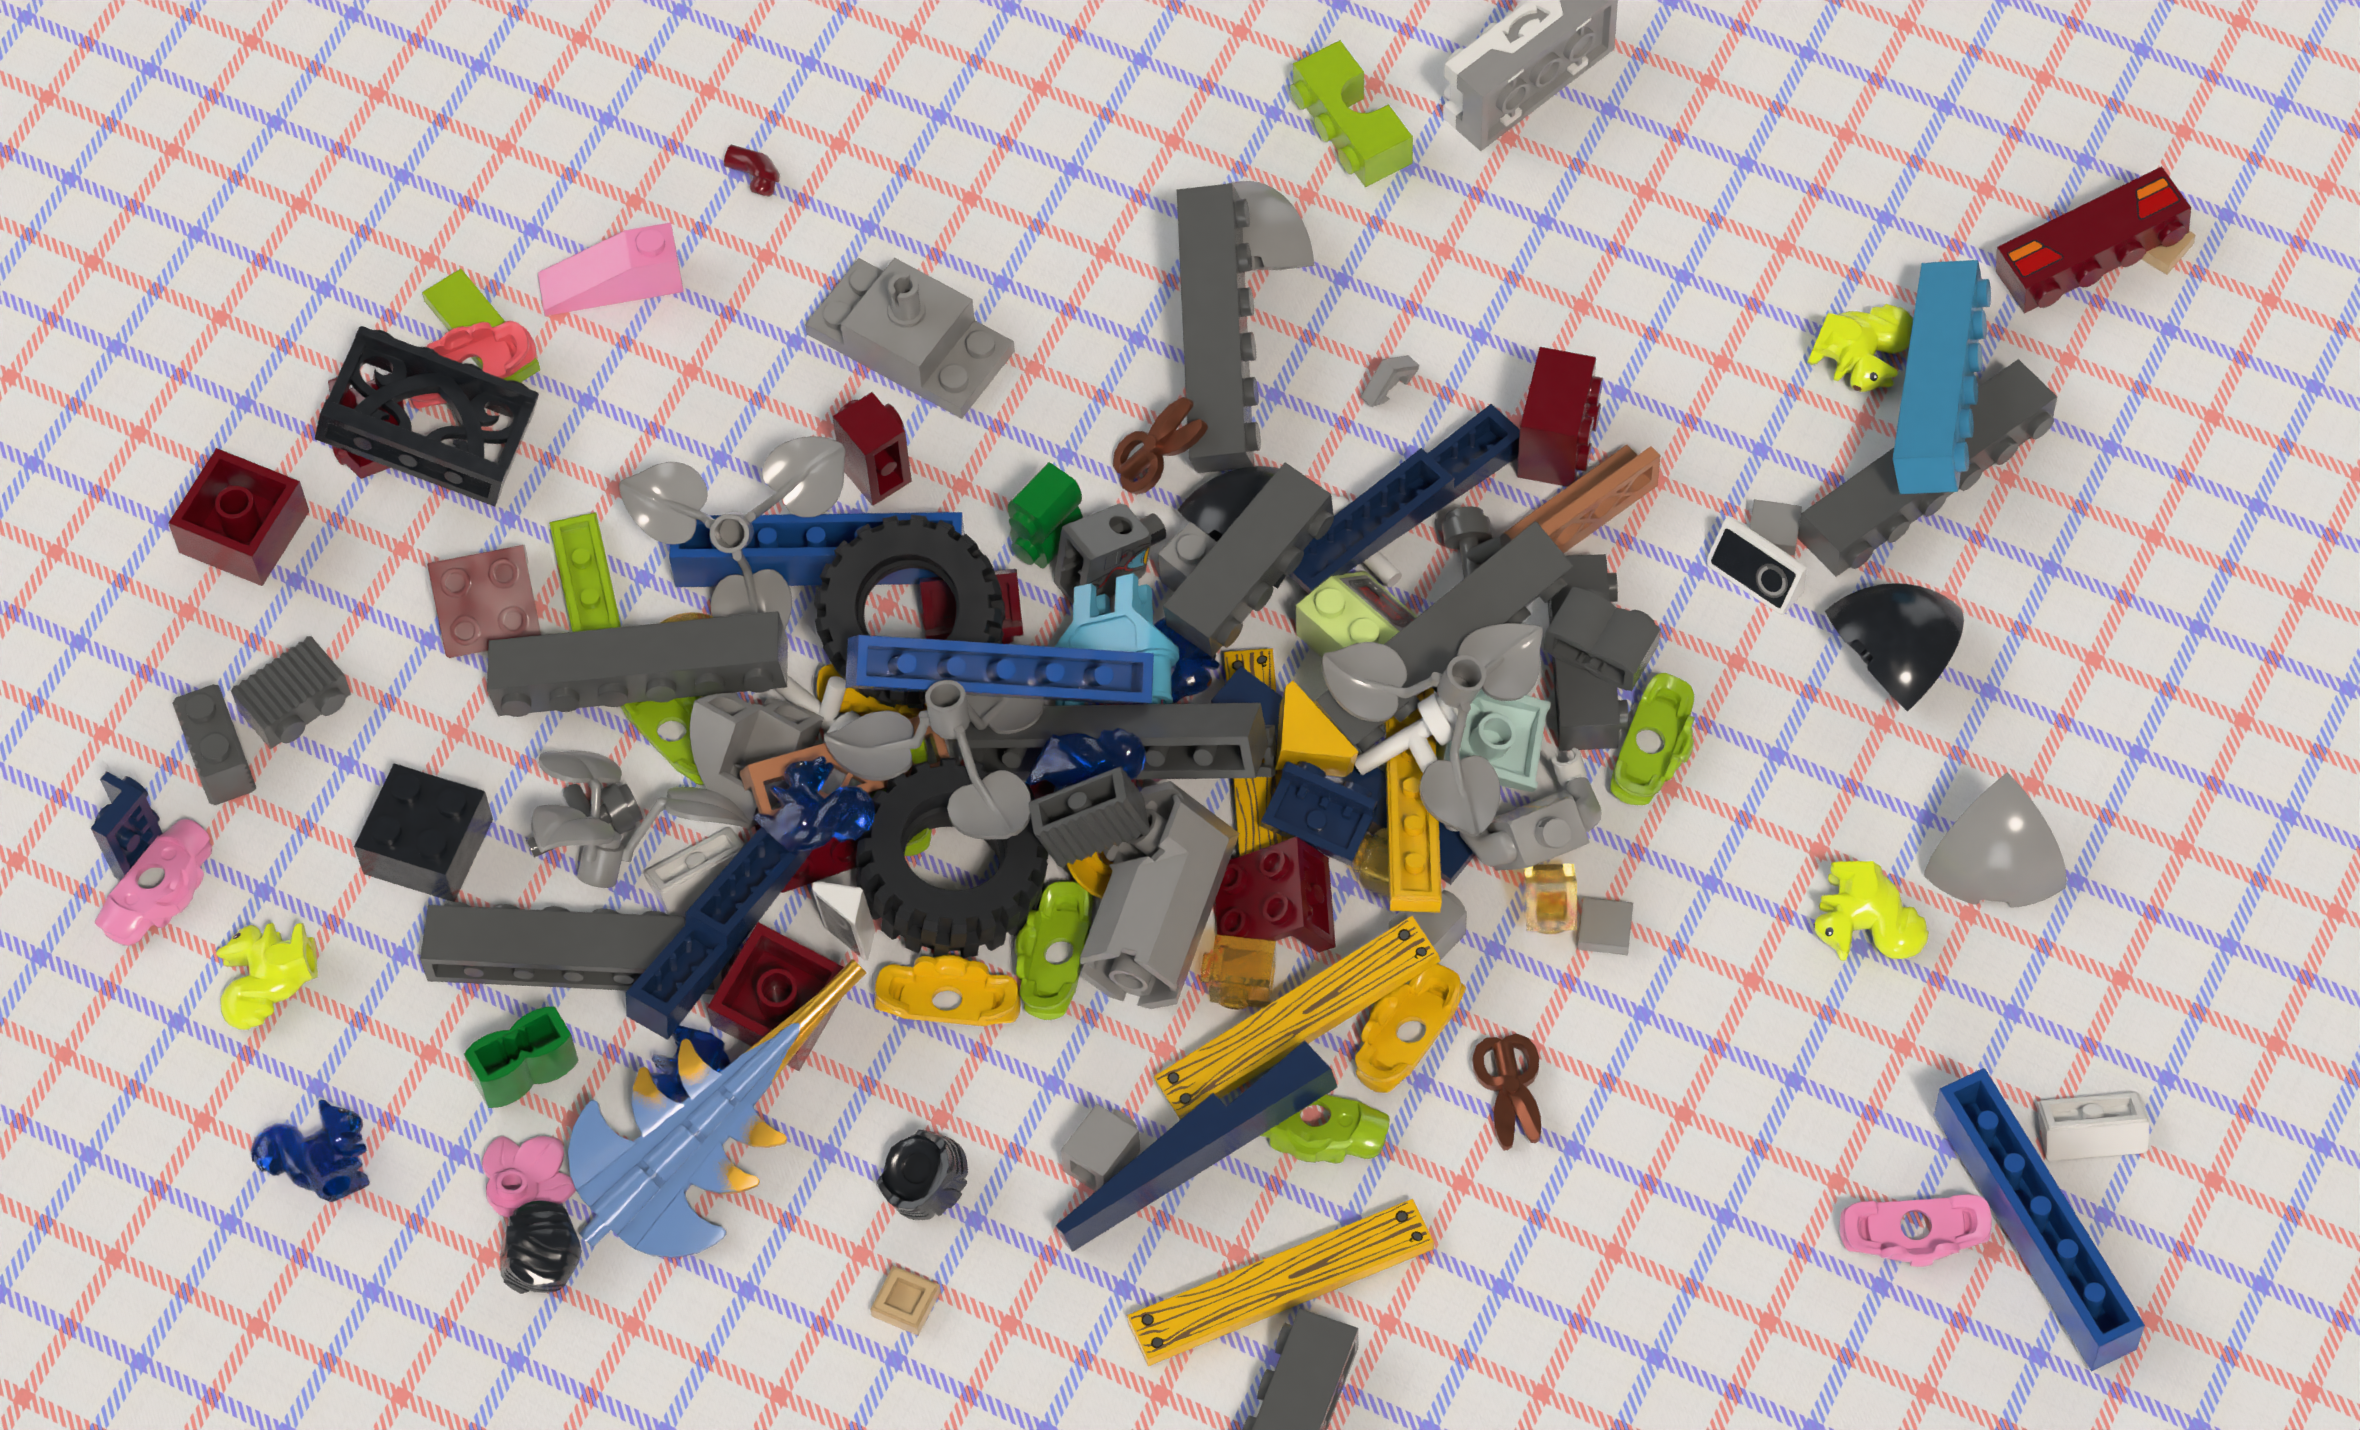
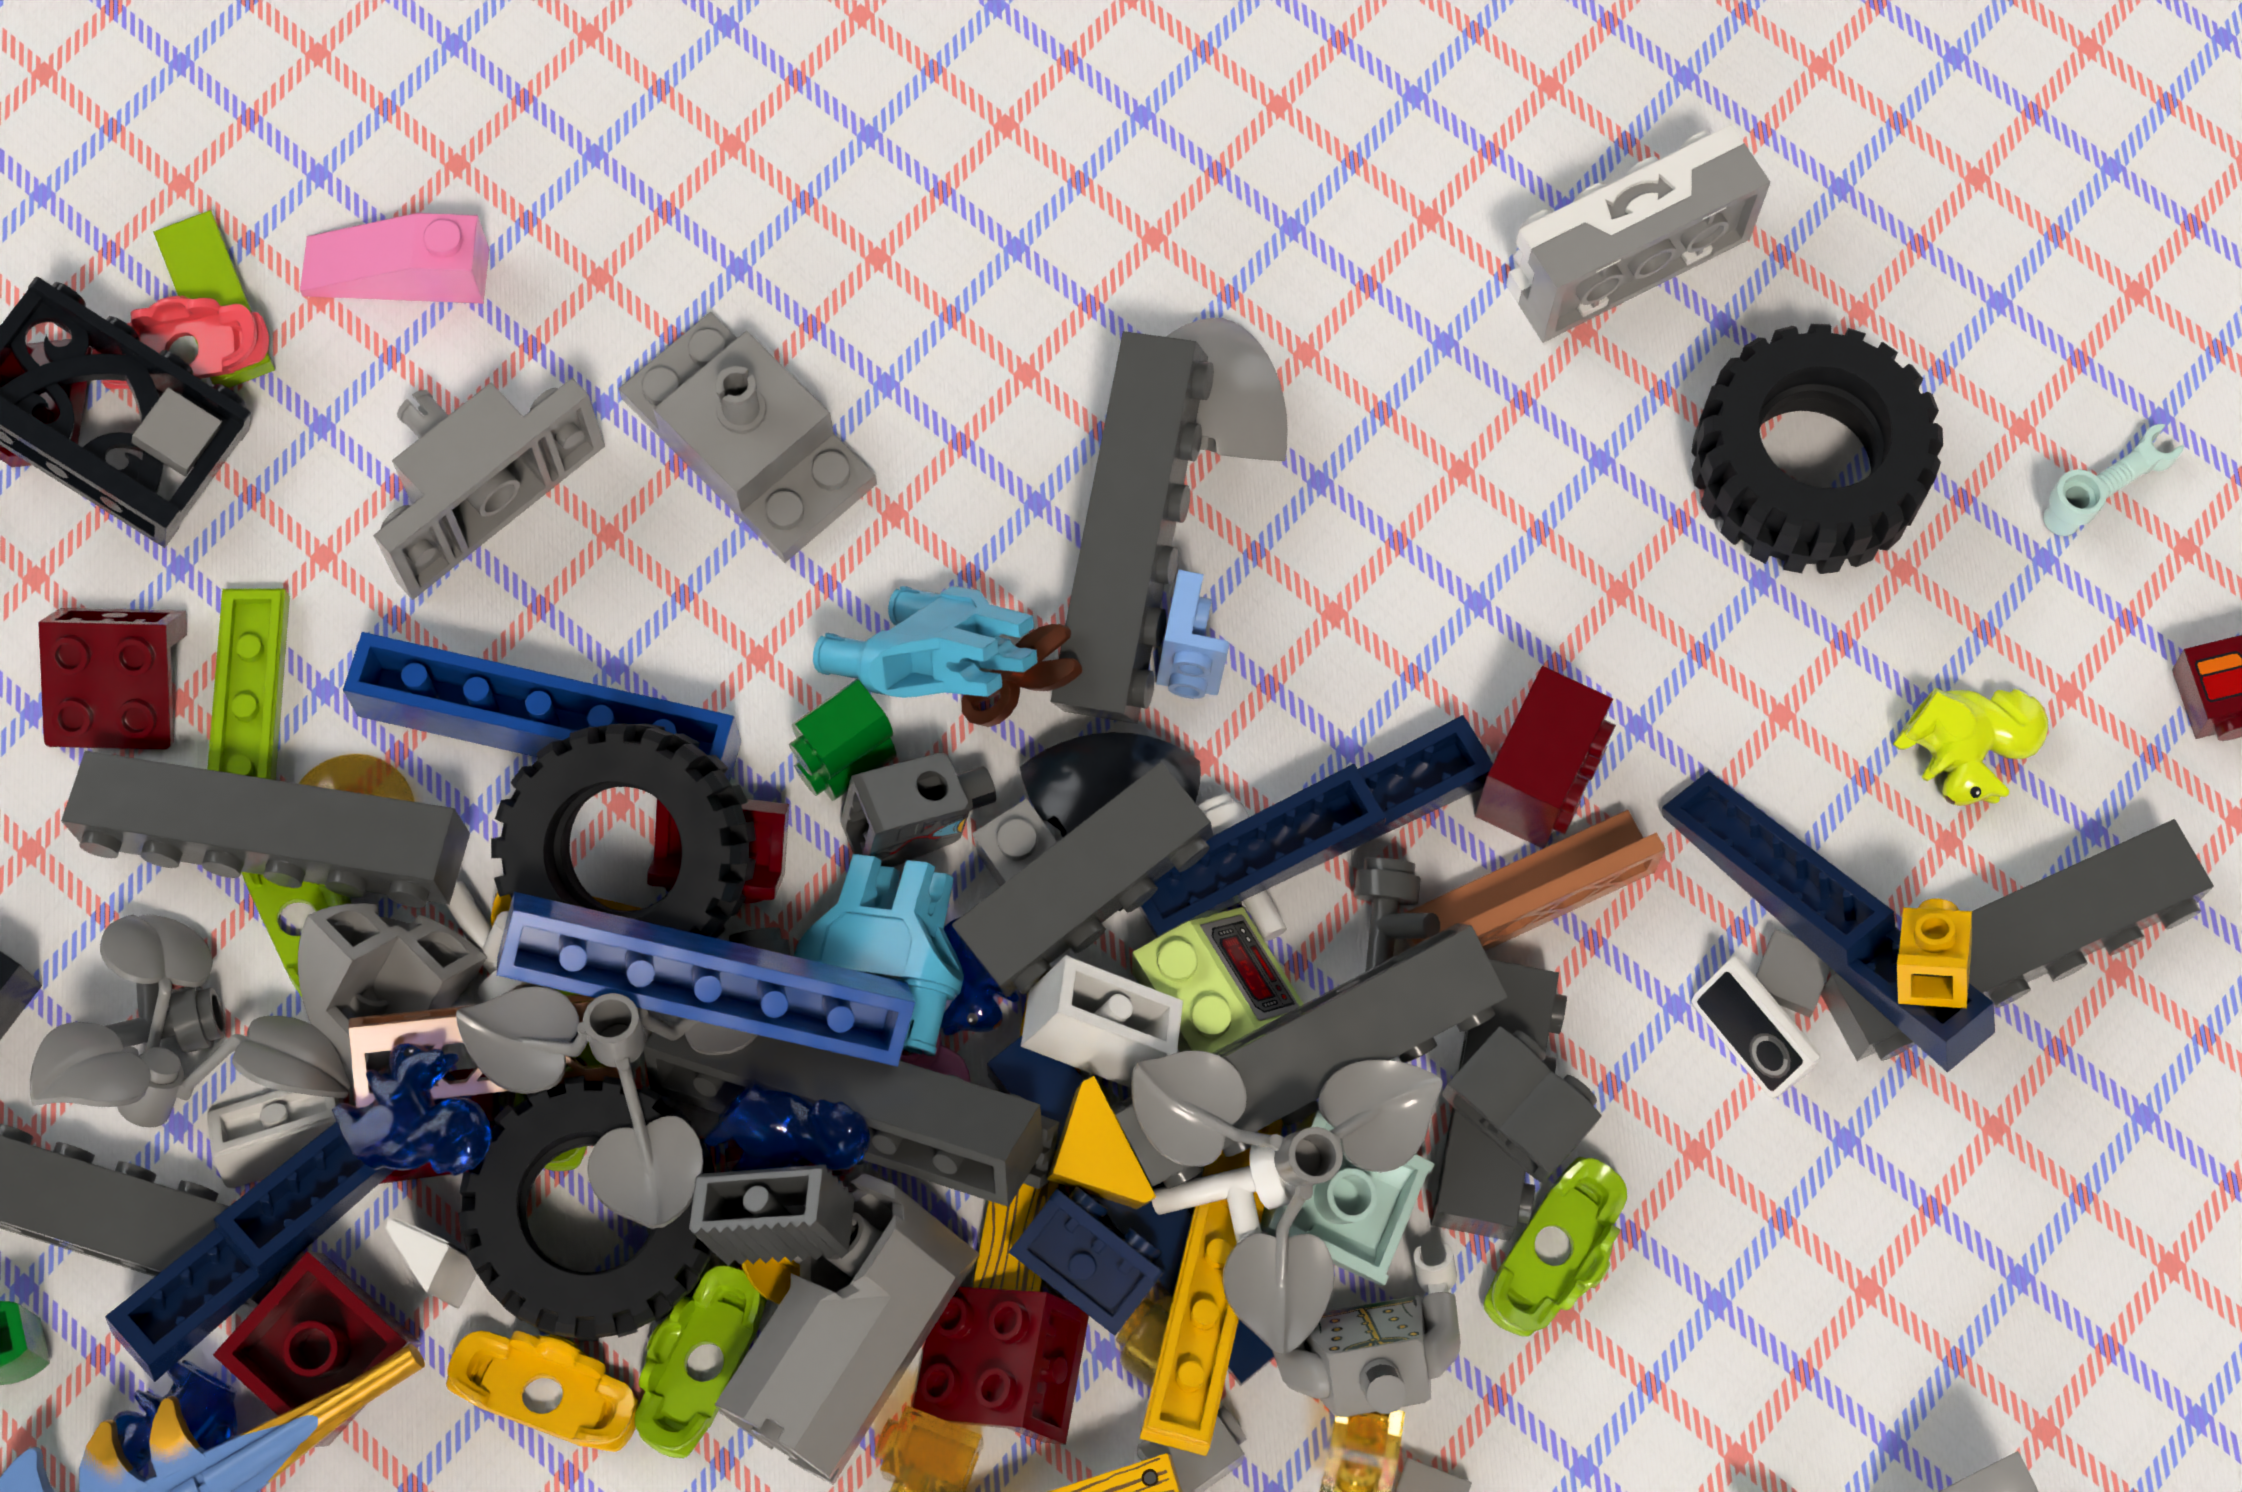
camera: 10 degrees right, 10 degrees up
light grey plant [619,436,846,629] -> none
dark red arm [724,144,780,197] -> none
dark red brick [832,392,912,506] -> none
lime arch [1290,40,1413,187] -> none
light grey tile [1360,355,1420,407] -> none
black brick [1825,583,1964,712] -> none
dark azure brick [1893,260,1991,494] -> none
none -> light grey tile [131,387,222,477]
none -> light grey brick [373,378,605,600]
none -> medium azure connector [813,586,1038,698]
none -> white brick [1021,955,1183,1088]
none -> light blue bracket [1156,569,1230,699]
none -> dark blue slope [1662,771,1995,1073]
none -> black tyre [1691,324,1943,574]
none -> yellow brick [1897,898,1972,1008]
none -> light aqua brick [2043,424,2184,536]

